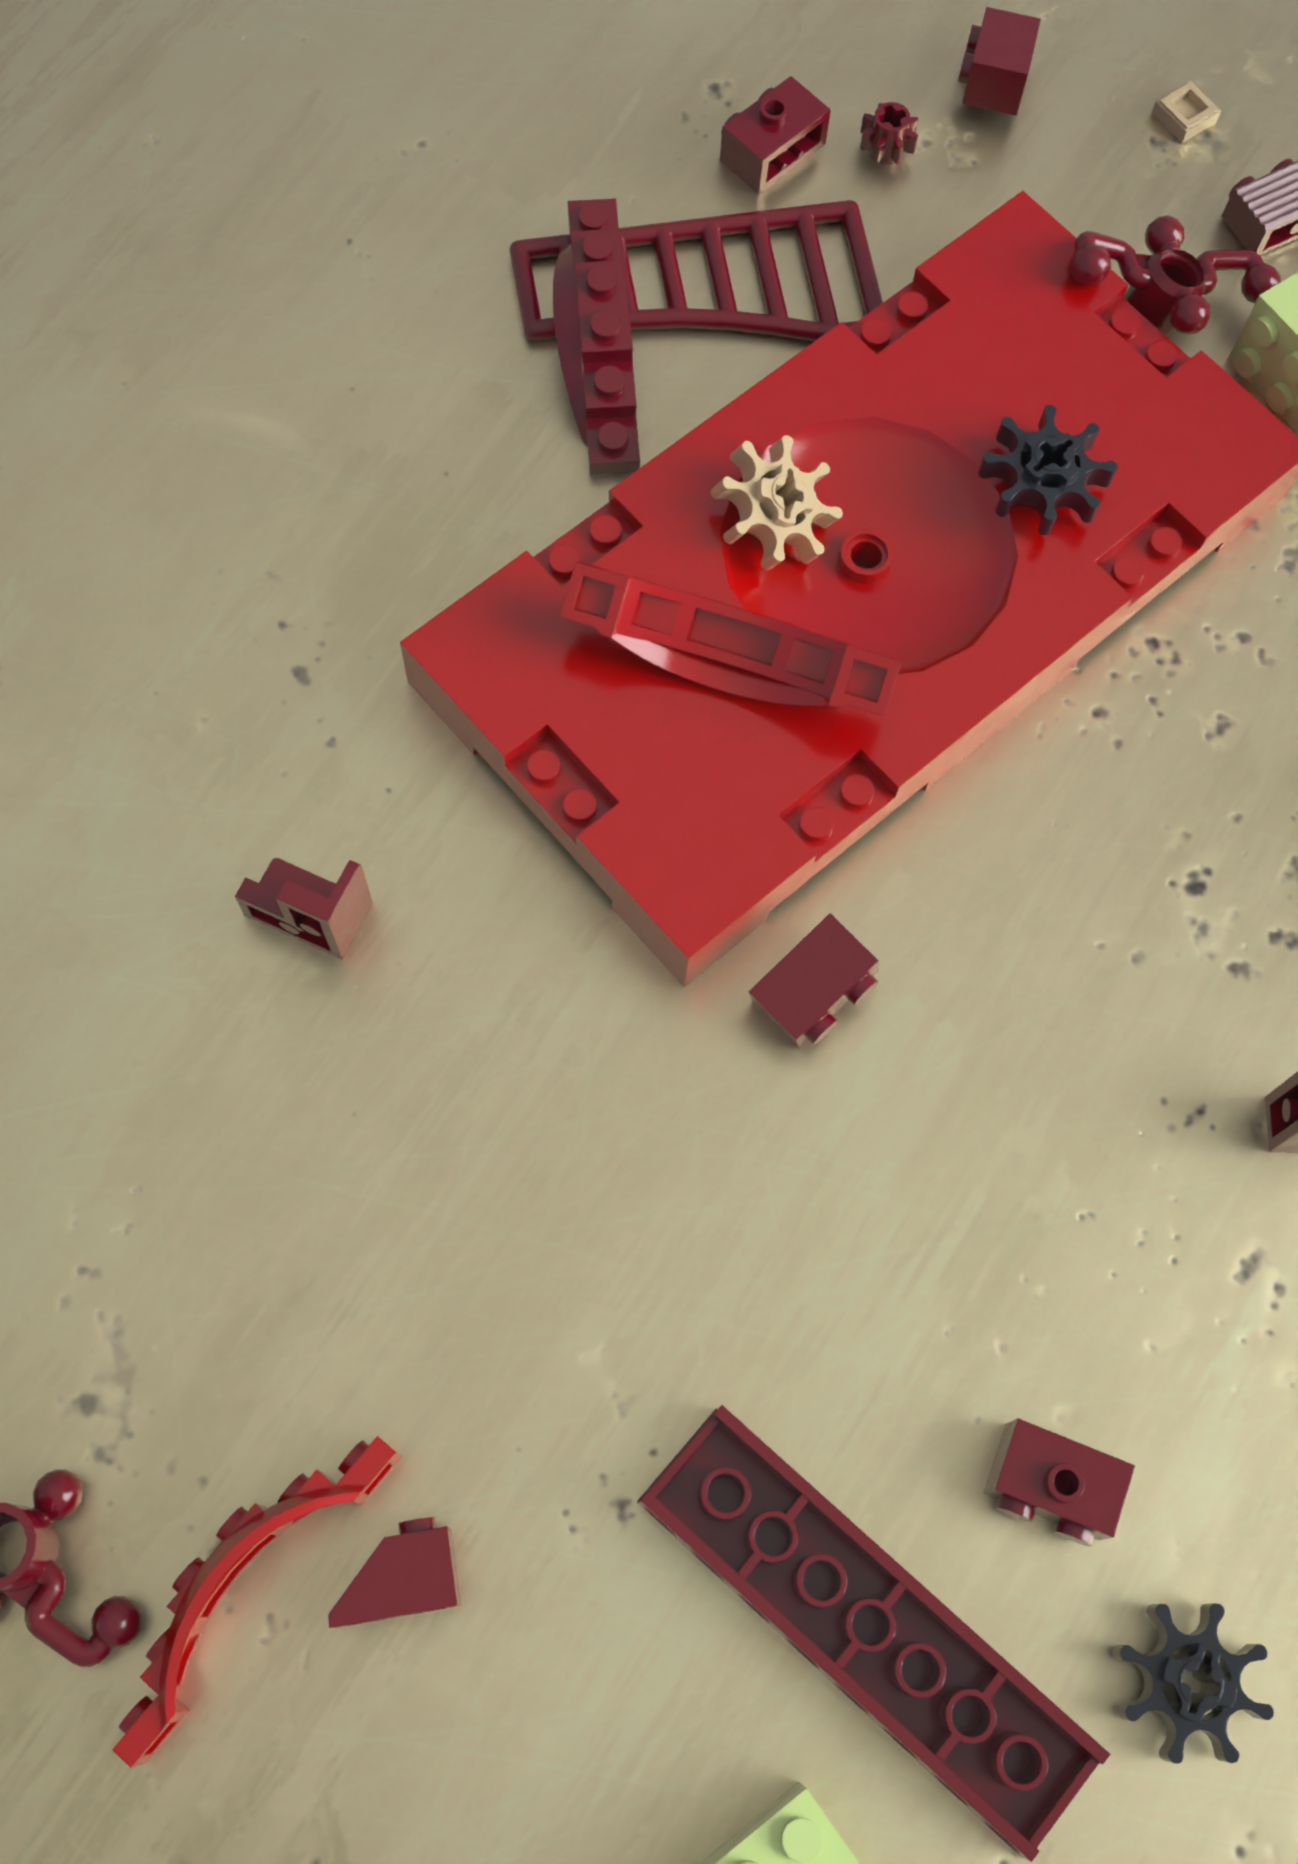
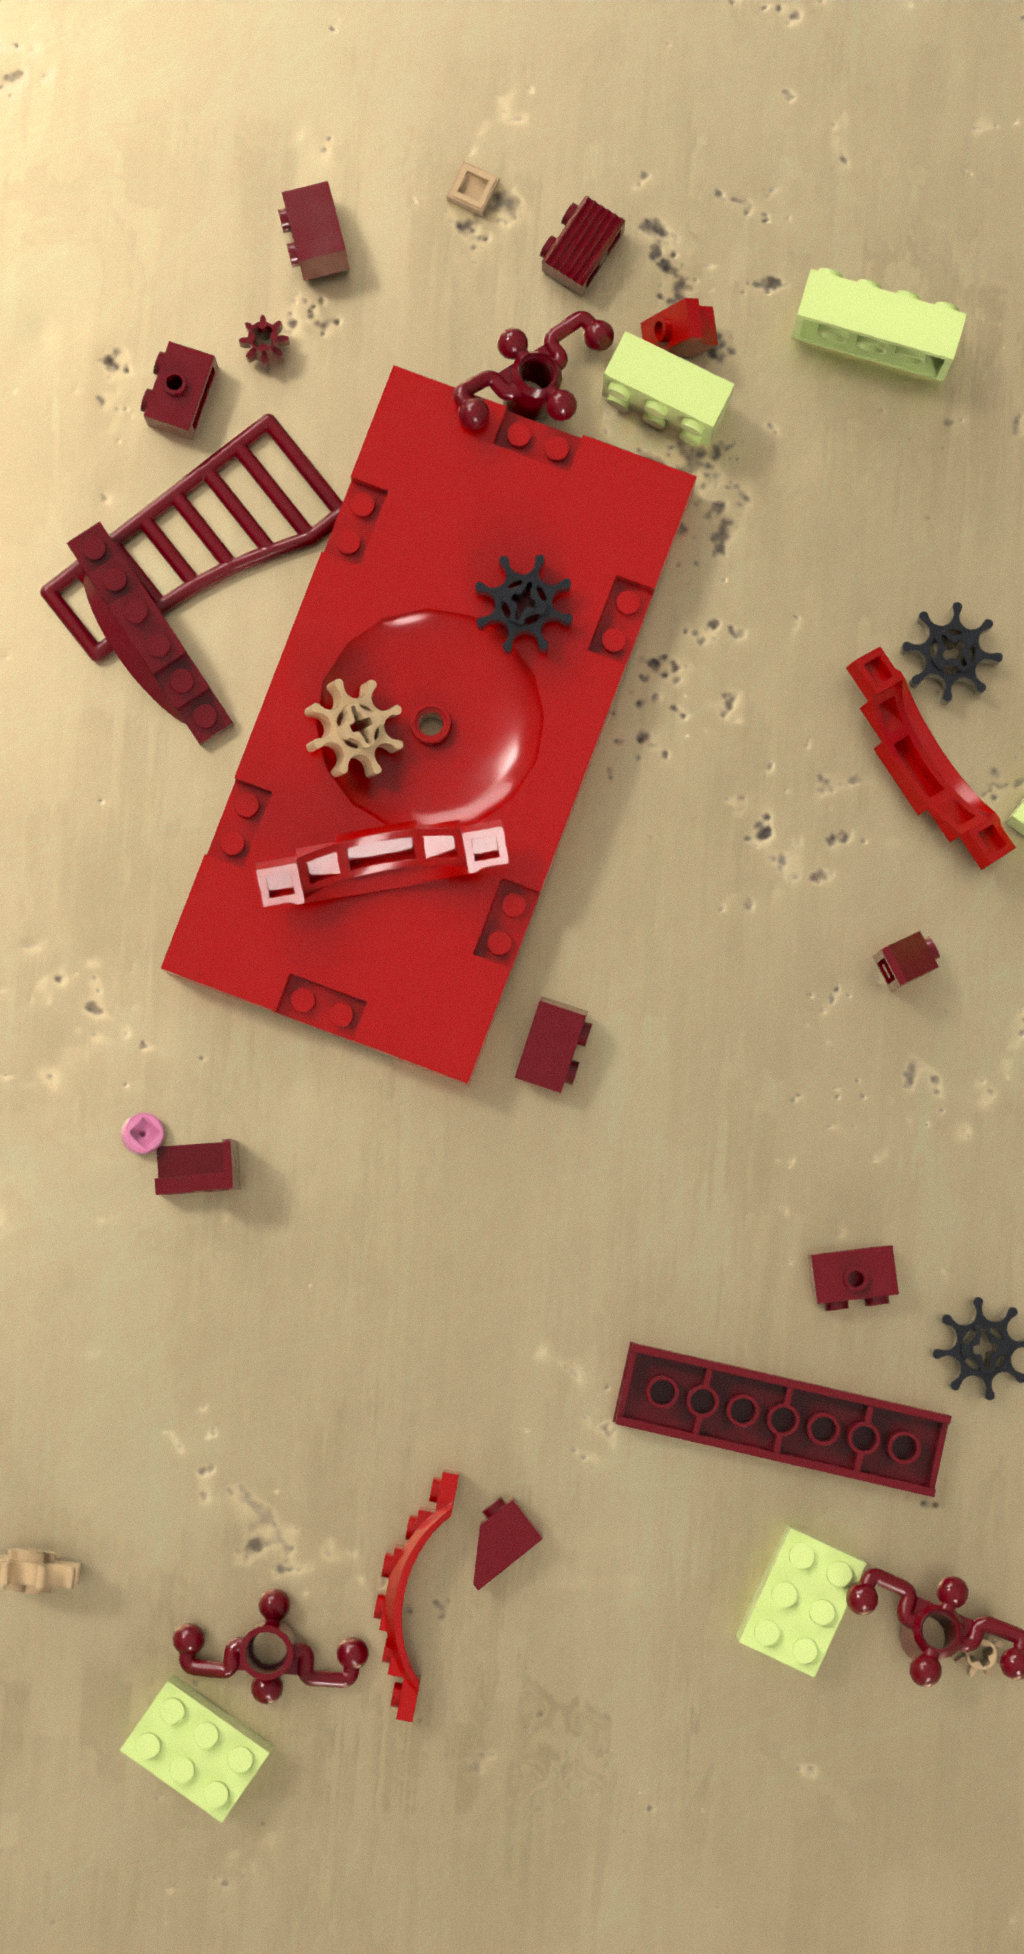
camera: 20 degrees left, 15 degrees up
none -> bright pink tile [121,1113,164,1155]

